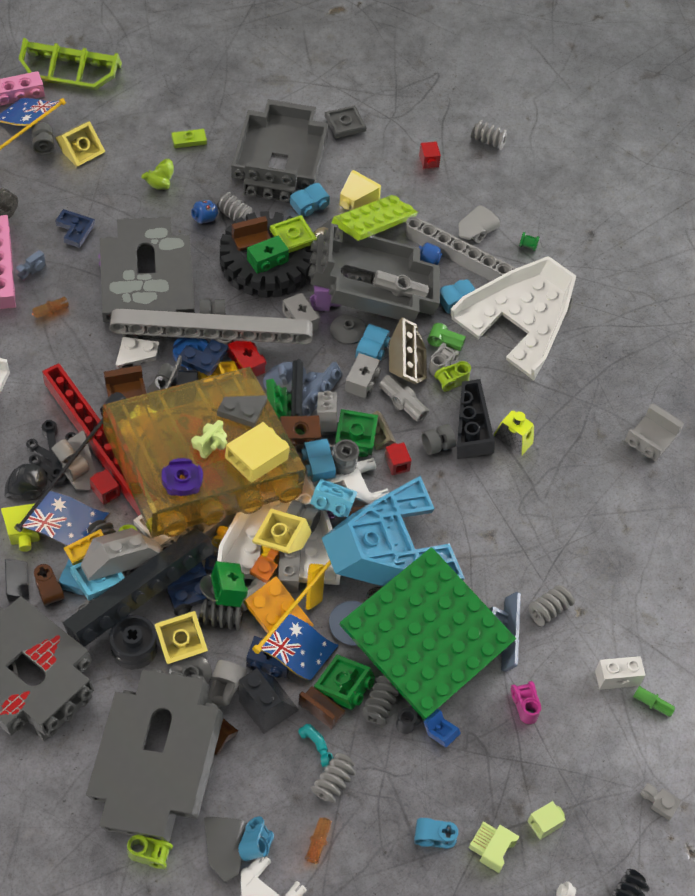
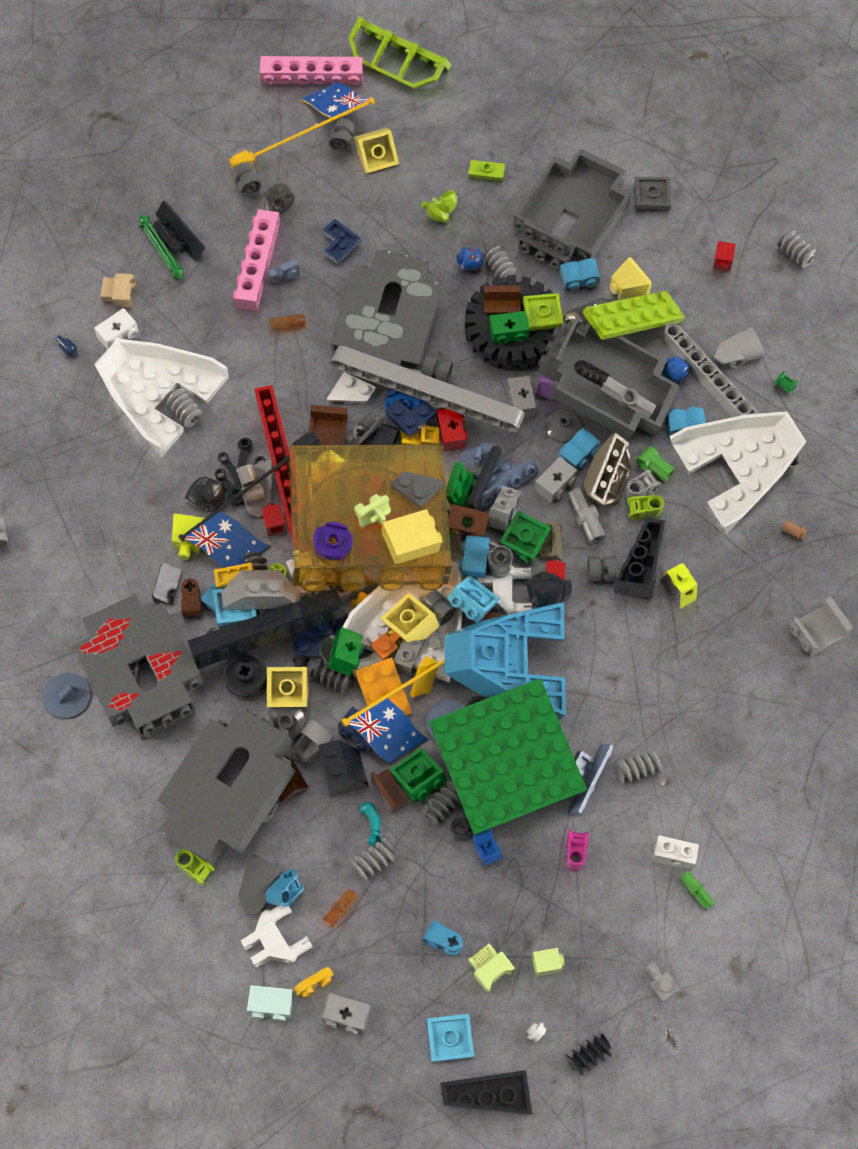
camera: 25 degrees right, 10 degrees up
none -> black helmet [527,572,572,607]
none -> medium nougat pin [782,520,808,540]

